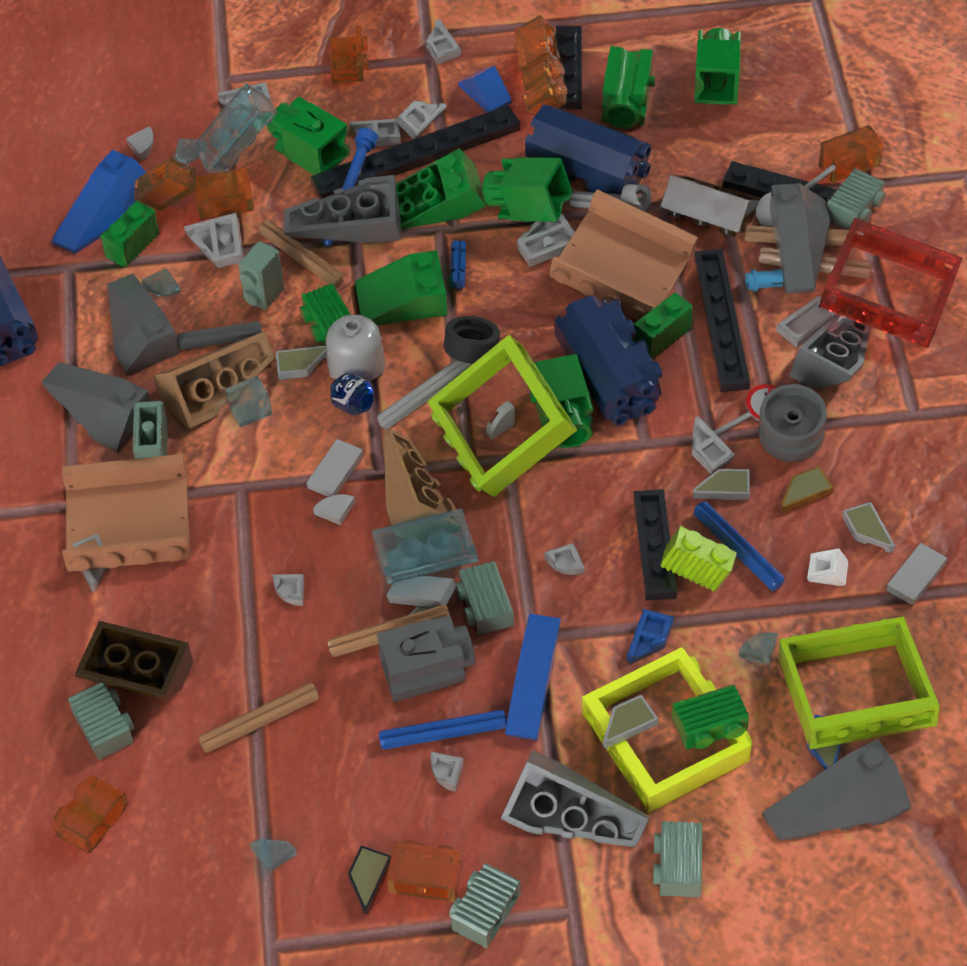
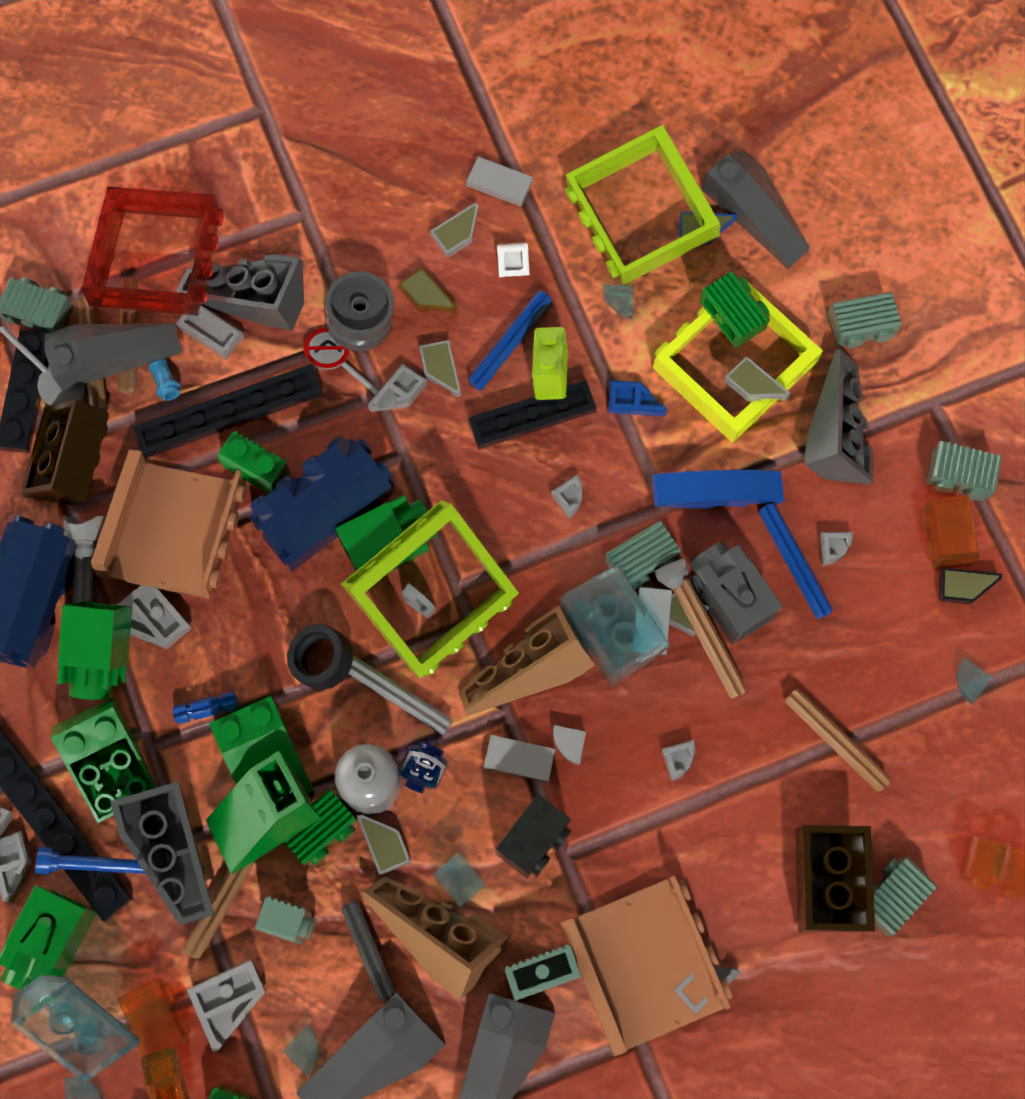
camera: 110 degrees left, 20 degrees up
none -> green slope [206,751,321,875]
none -> pearl dark grey brick [496,794,571,879]
none -> light grey tile [654,558,689,590]

